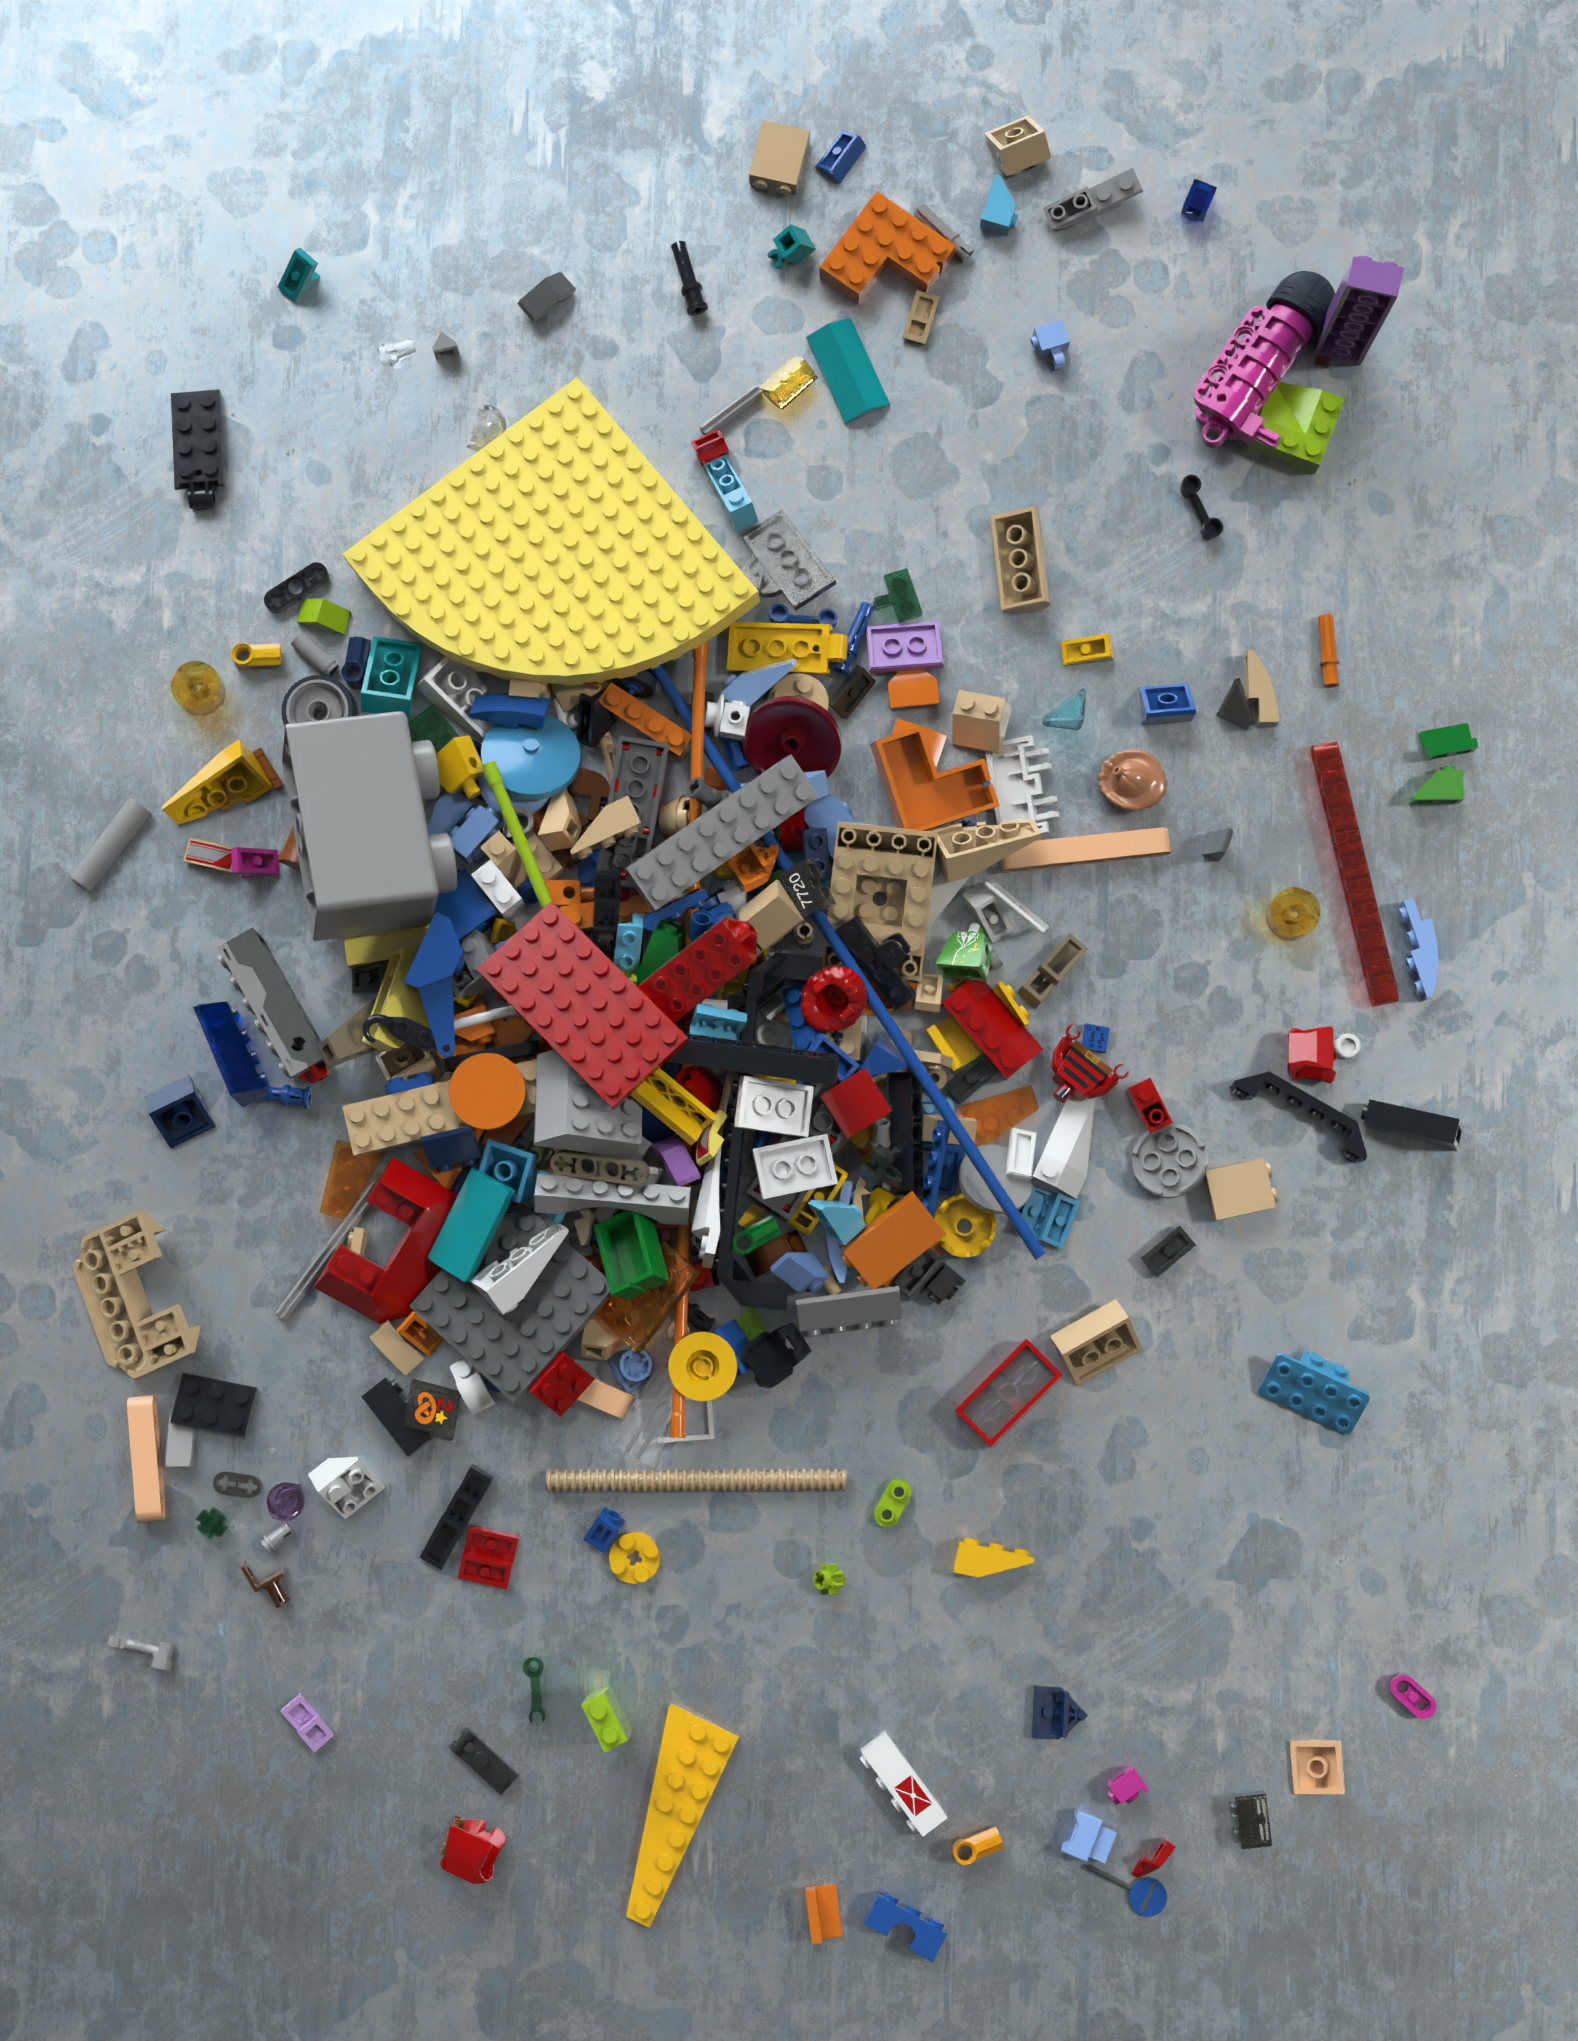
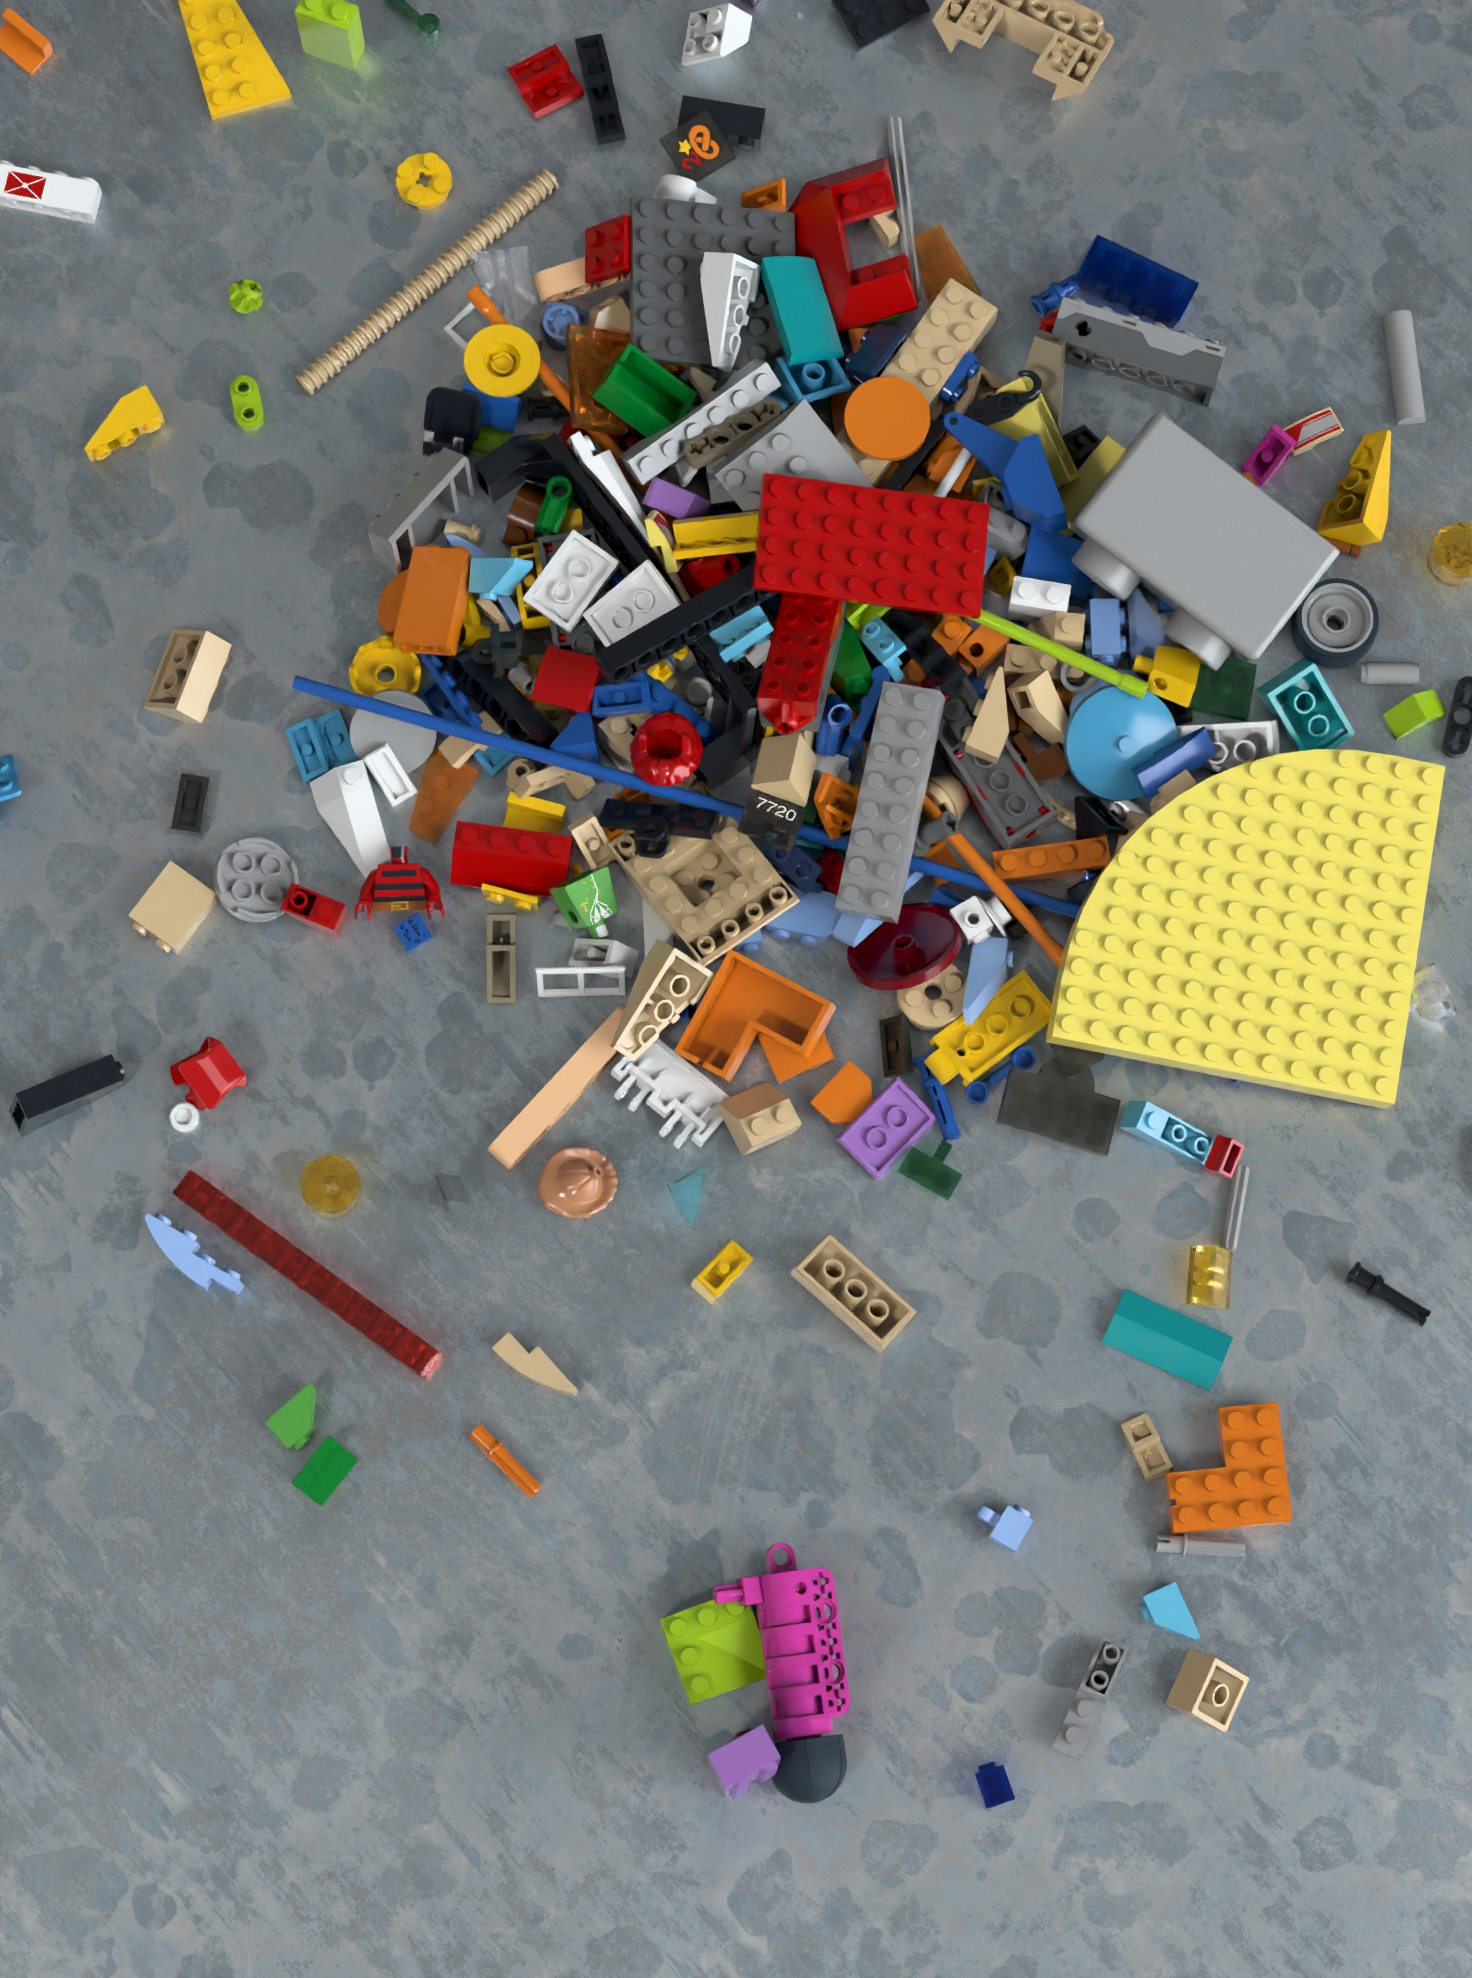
camera: 135 degrees right, 5 degrees down
dark blue slope [144,1075,216,1148] -> none
yellow piece [231,643,282,670] -> none
dark blue piece [341,636,371,689] -> none
tan slope [369,1319,424,1376] -> none
blue bracket [583,1507,625,1554] -> none
tan brick [749,120,810,195] -> none
teal brick [767,224,816,269] -> none
medium blue slope [770,1252,829,1293] -> none
dark tan pin [795,922,814,949] -> none
blue slope [815,129,866,184] -> none
dark grey slope [893,1248,947,1301] -> none
pearl dark grey brick [926,1264,966,1305] -> none
pearl dark grey plate [944,1053,998,1105] -> none
clear brick [954,1338,1063,1449] -> none
blue slope [1139,683,1196,725] -> none
black bar [1180,474,1223,539] -> none
clear smoke slope [1216,678,1255,731] -> none
black slope [1230,1071,1367,1163] -> none

